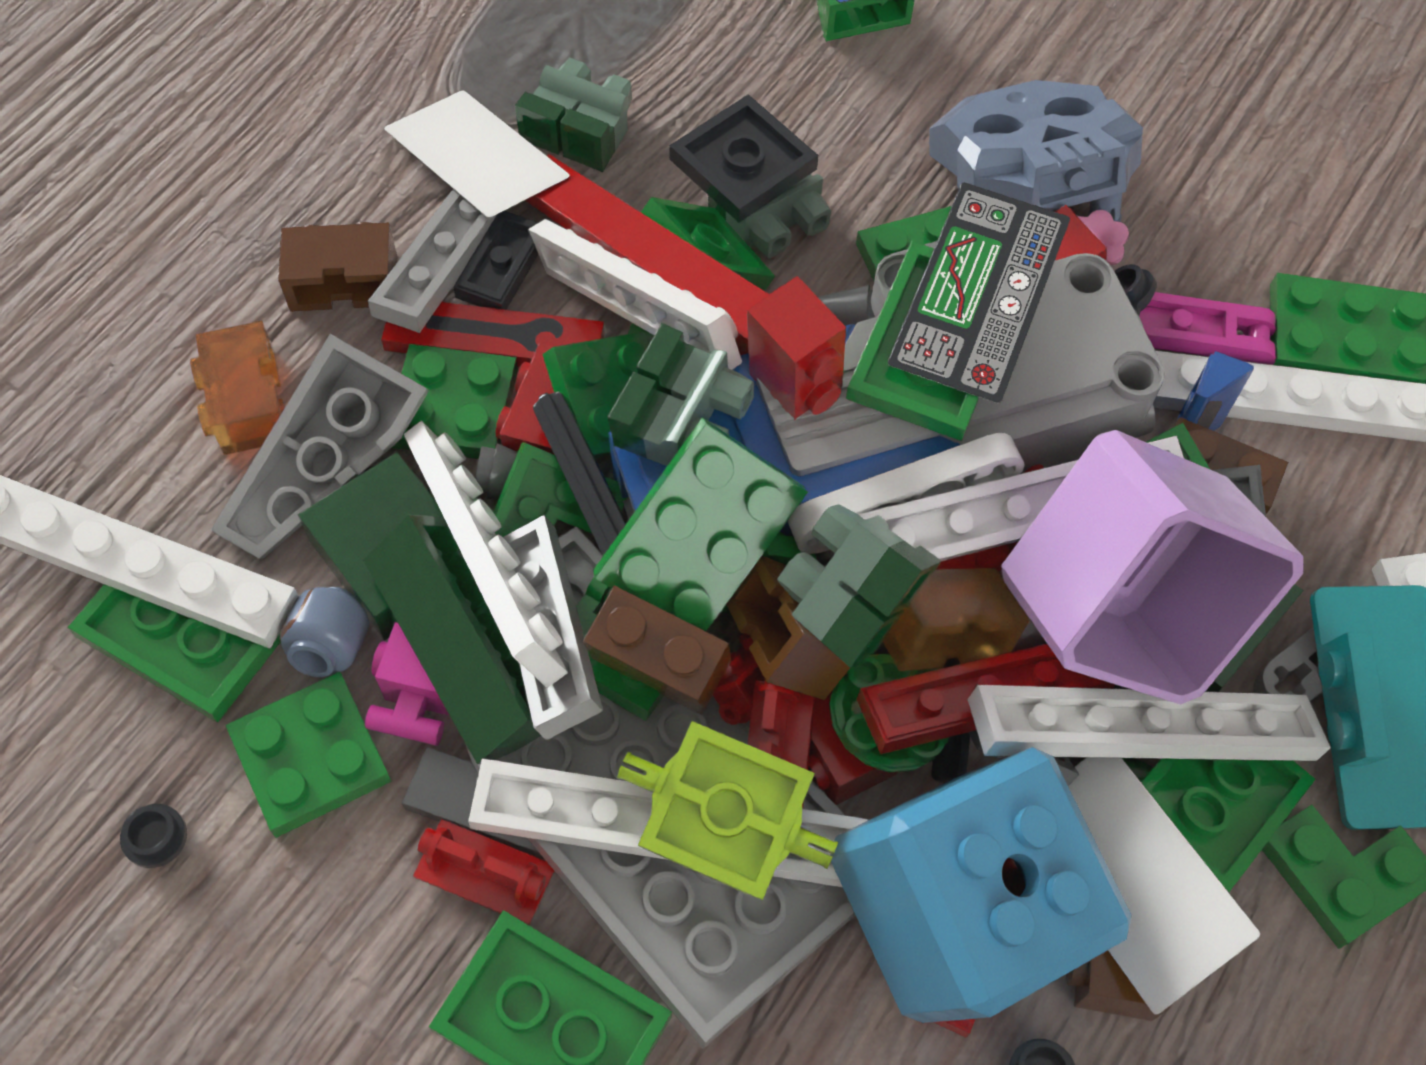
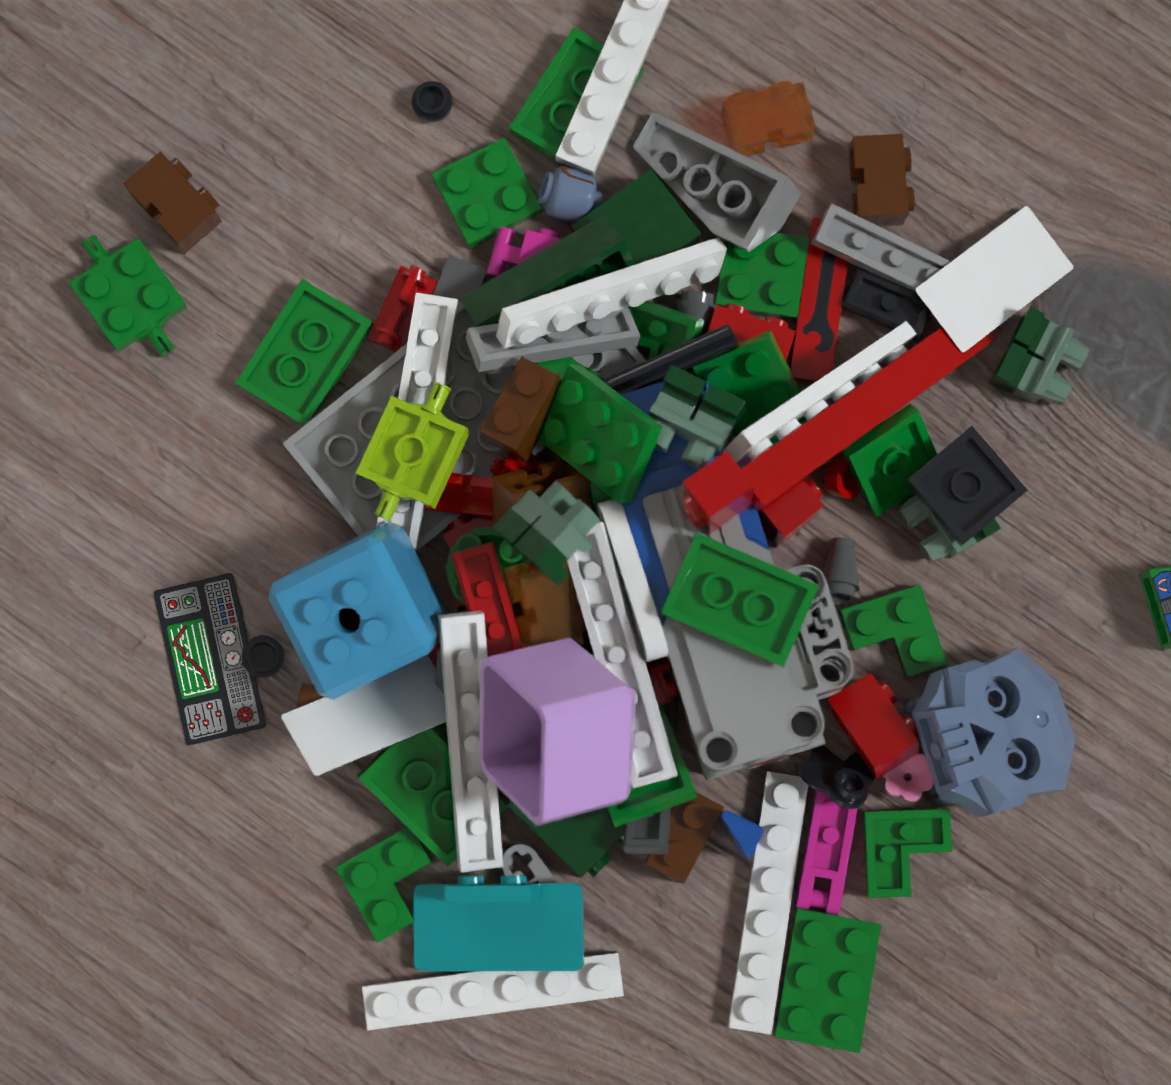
camera: 90 degrees right, 20 degrees up
sticker [888,182,1070,403] -> none
none -> green plate [863,809,952,898]

